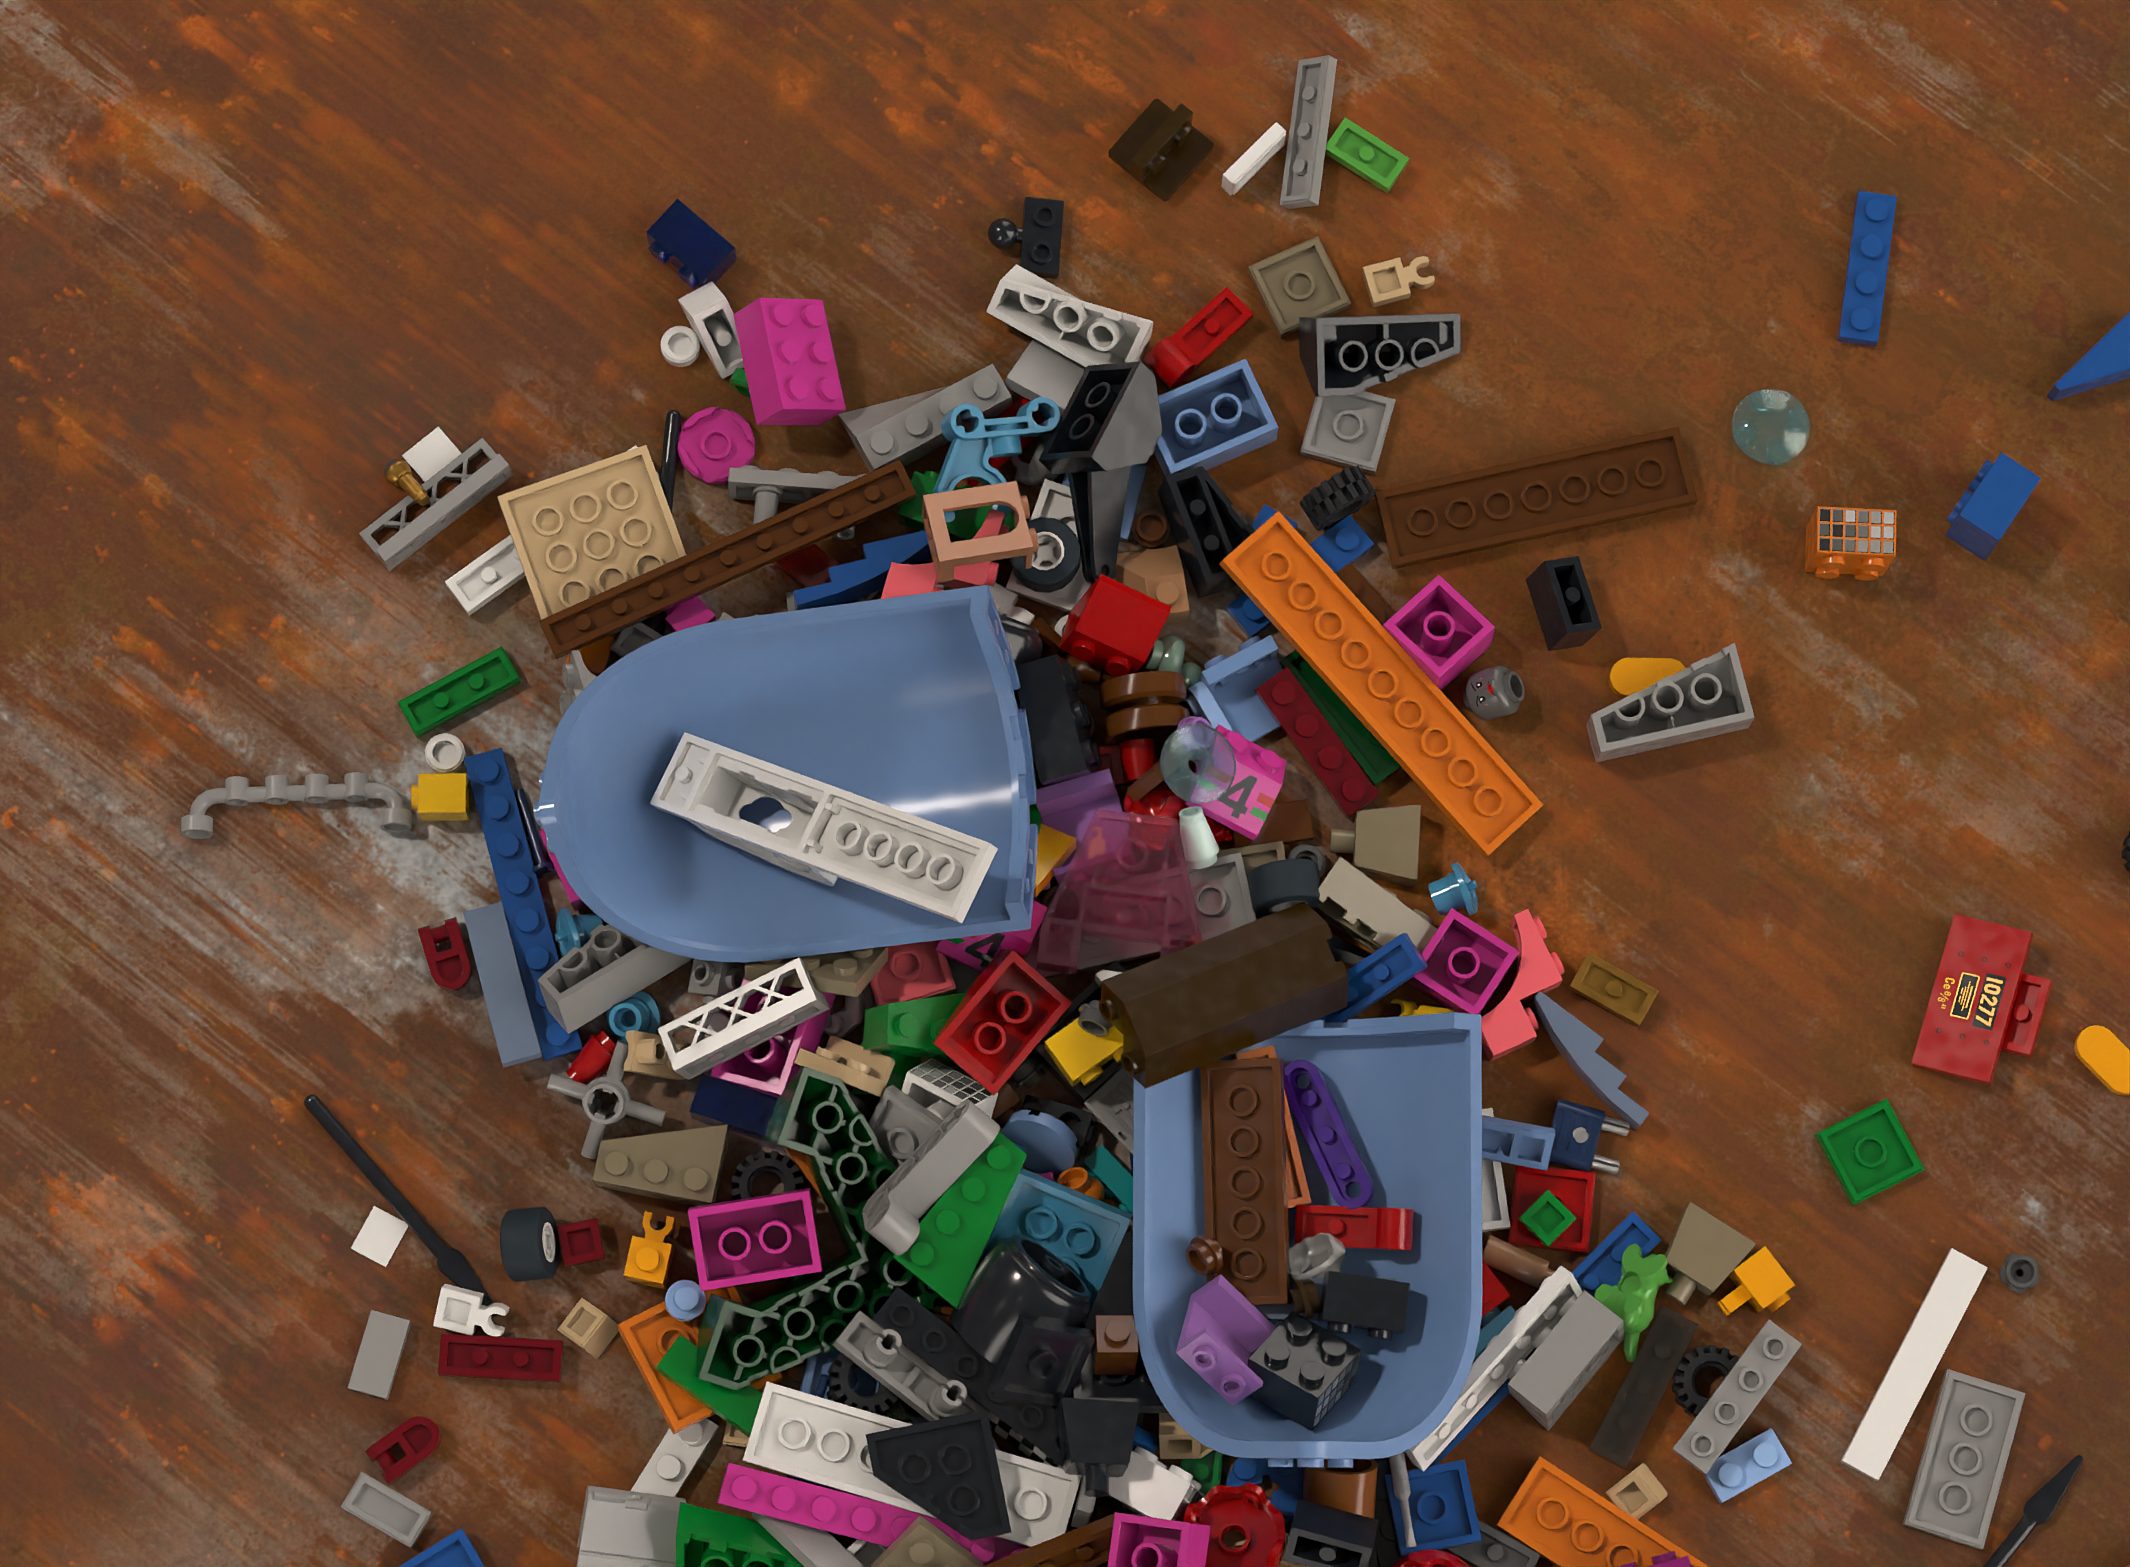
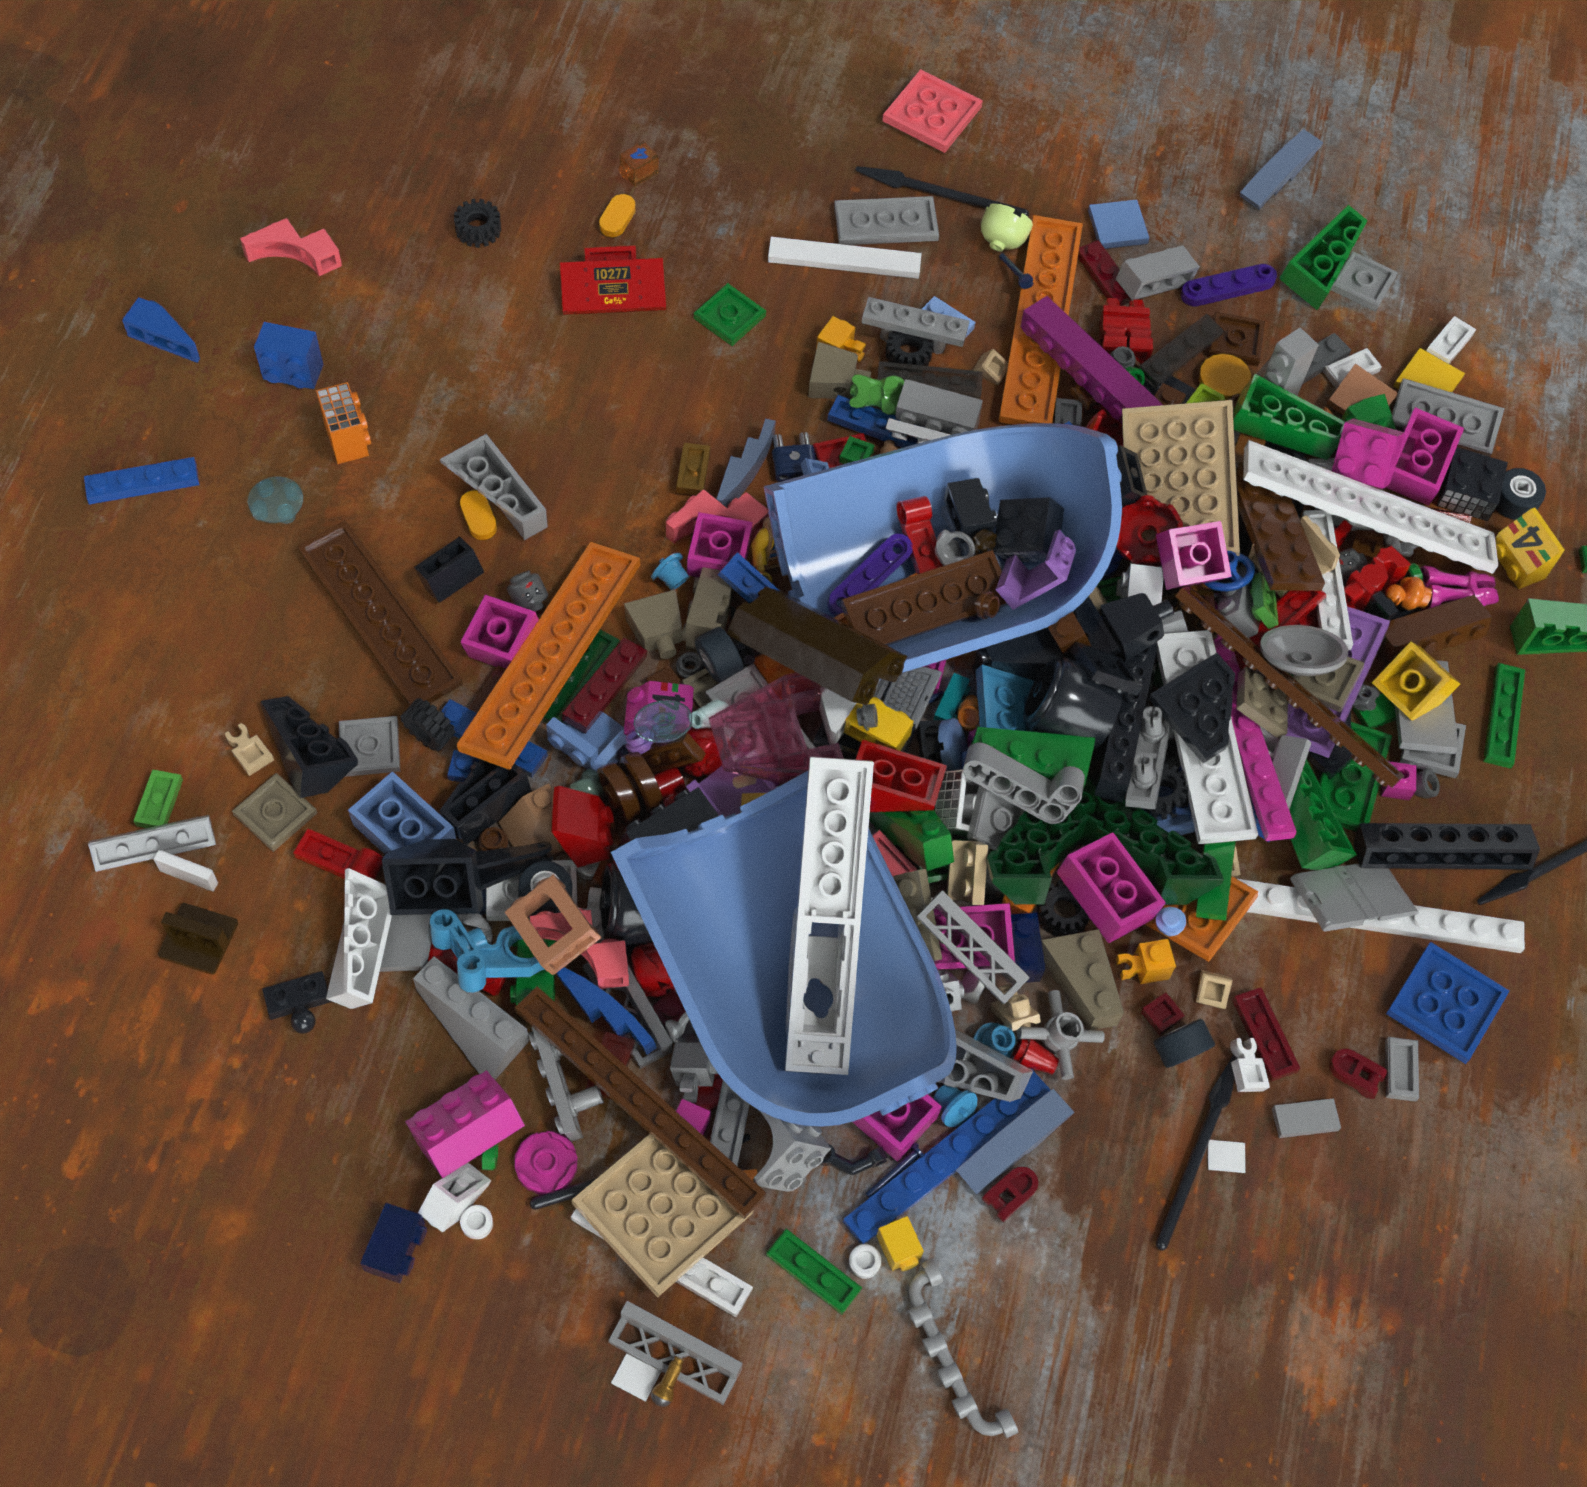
camera: 115 degrees left, 15 degrees down
dark grey plate [1999,1253,2040,1293] -> none

